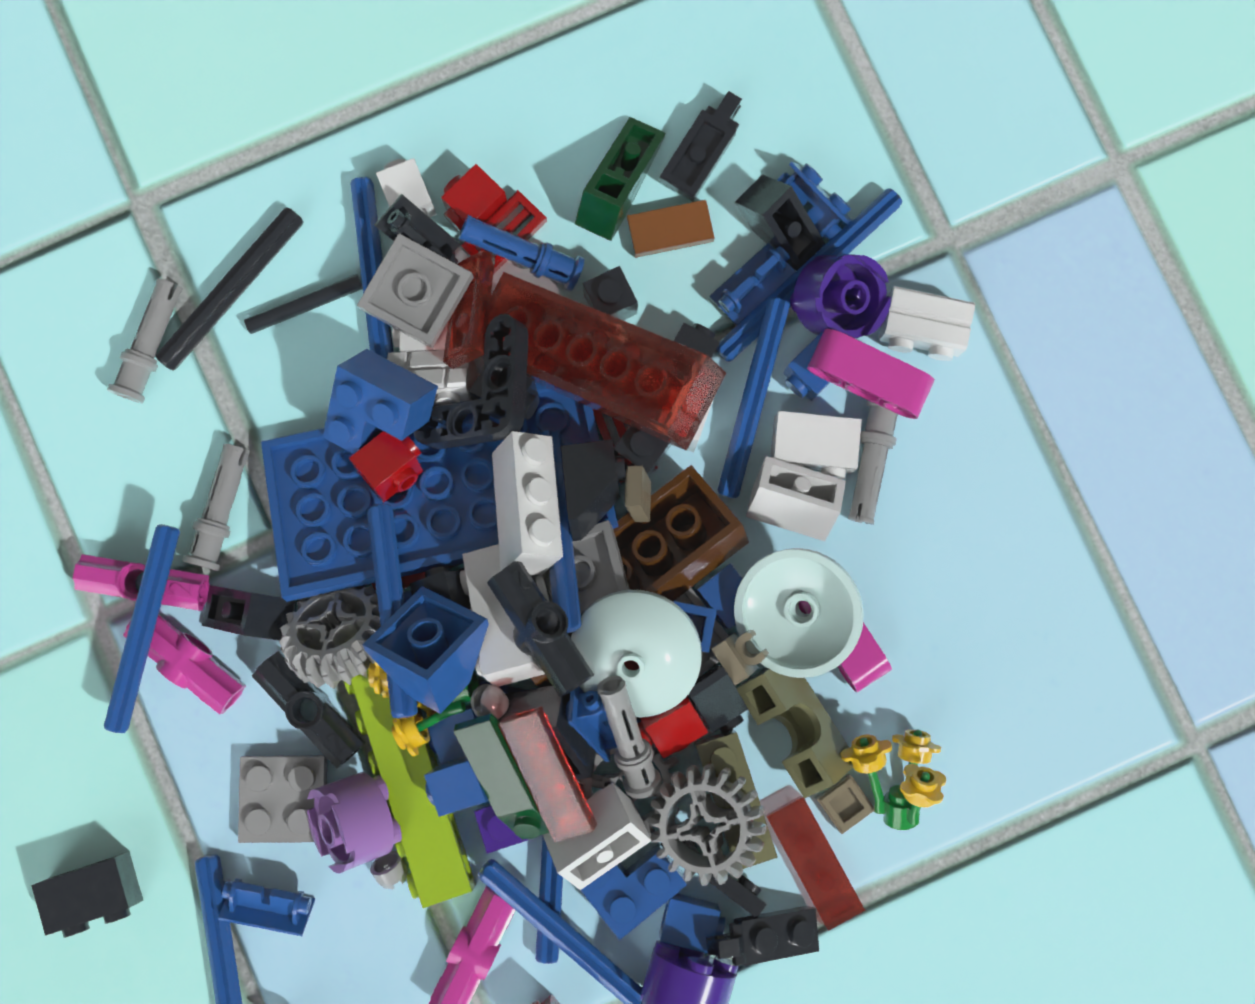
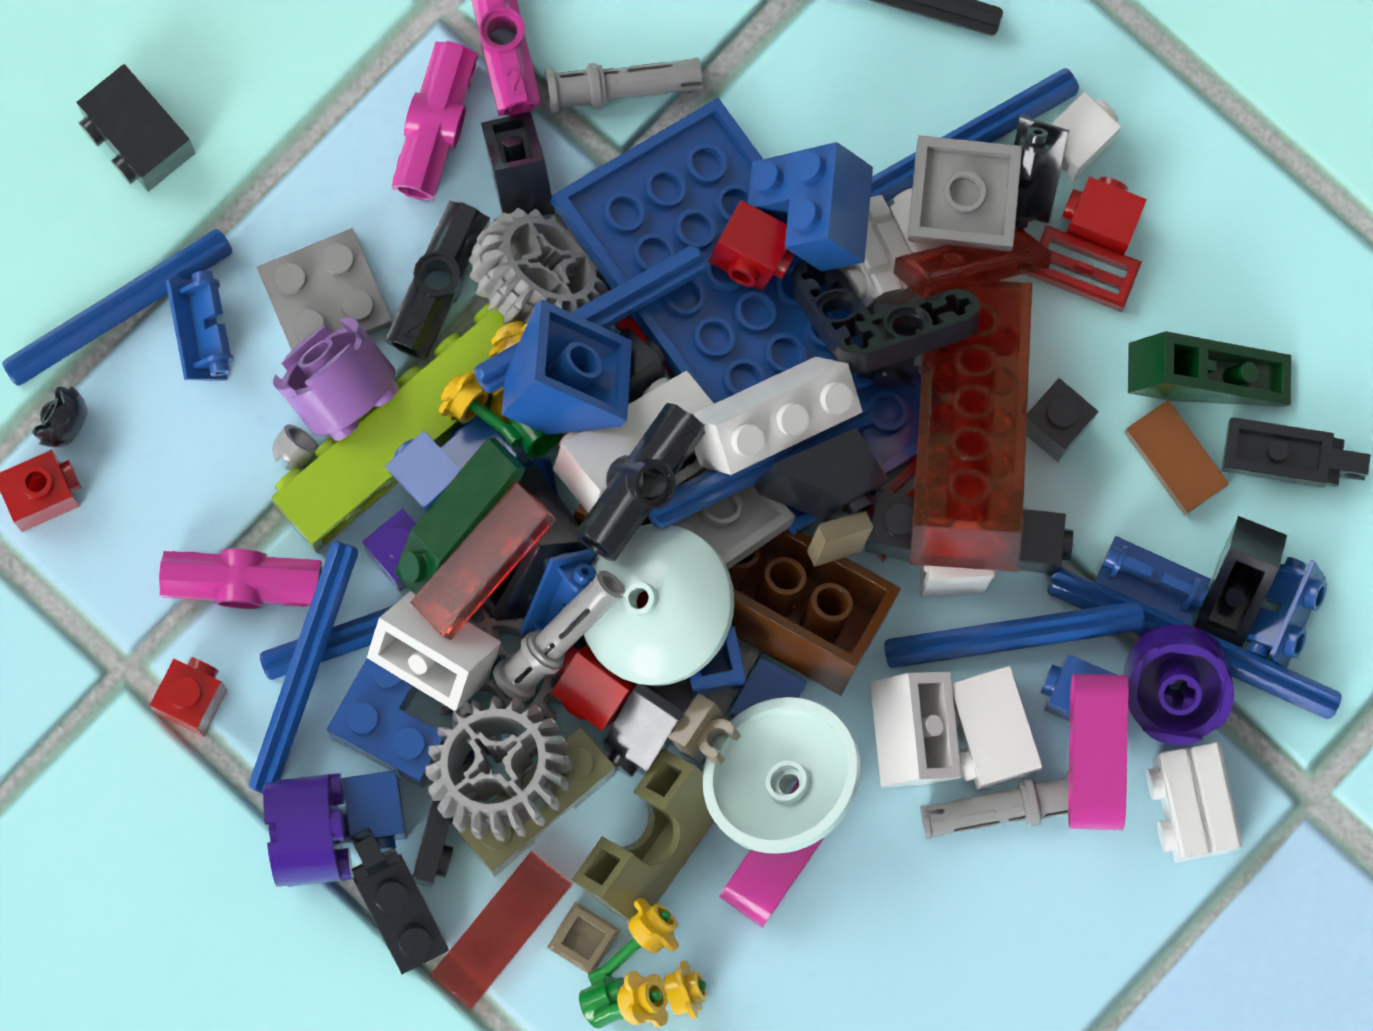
camera: 65 degrees right, 5 degrees down
blue axle [103,524,180,733] -> none
black bar [244,274,363,334] -> none
blue pin [458,214,585,292] -> none
light grey hinge [470,684,509,720] -> none

